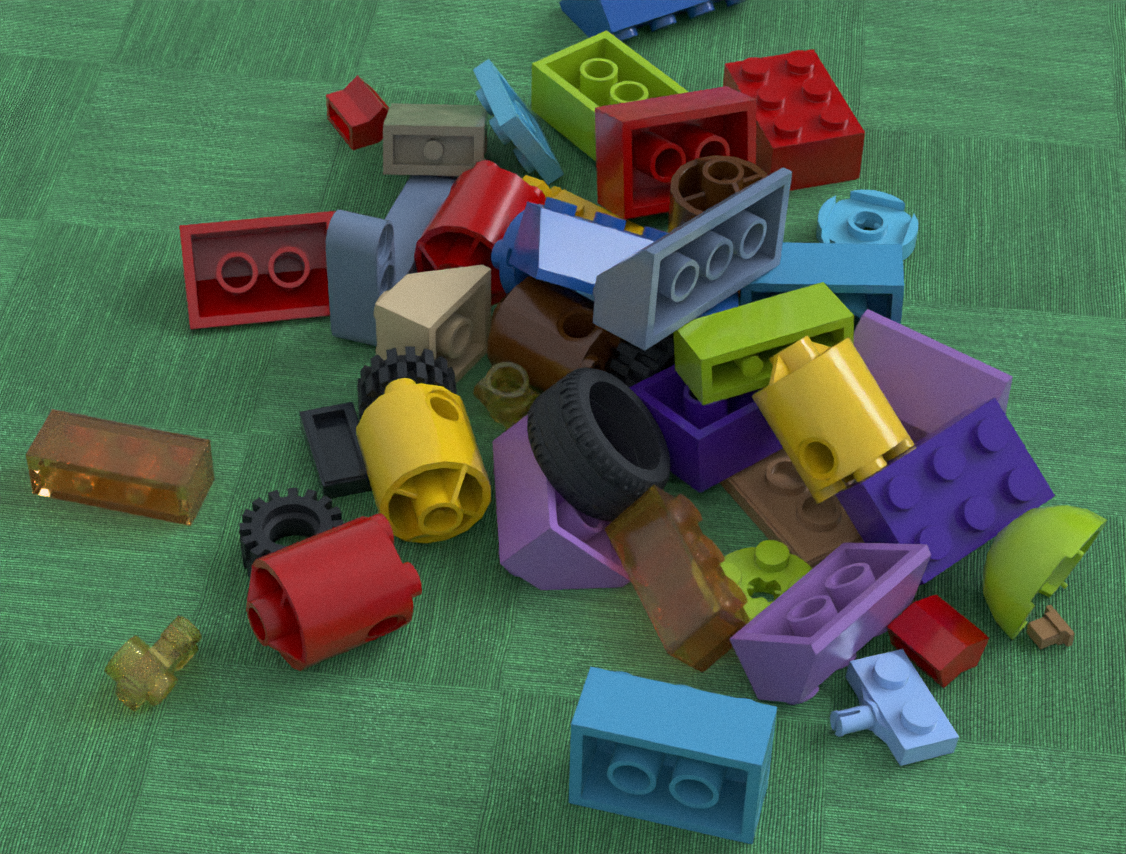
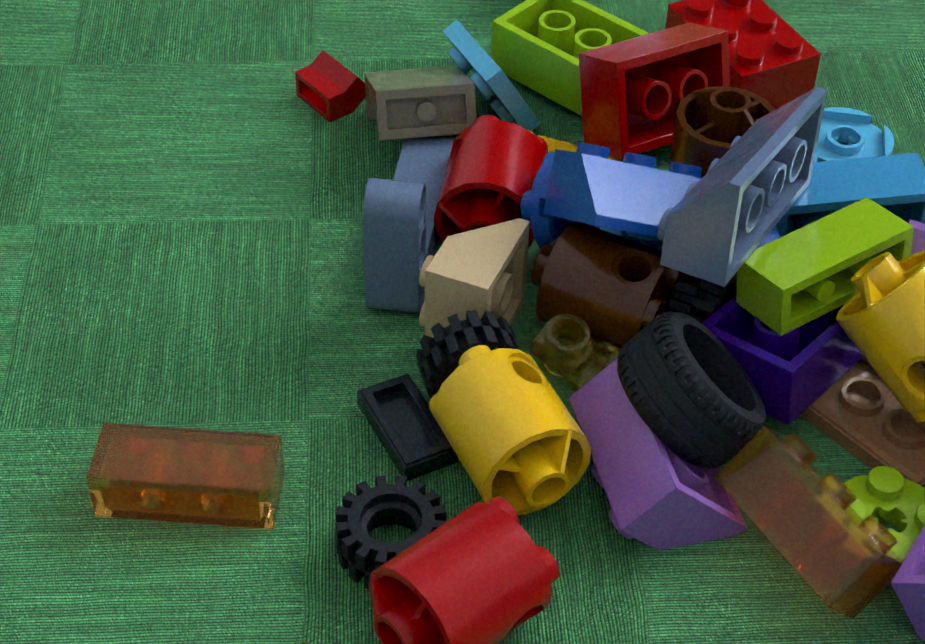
camera: 10 degrees left, 0 degrees up
red slope [179,211,336,330] -> none

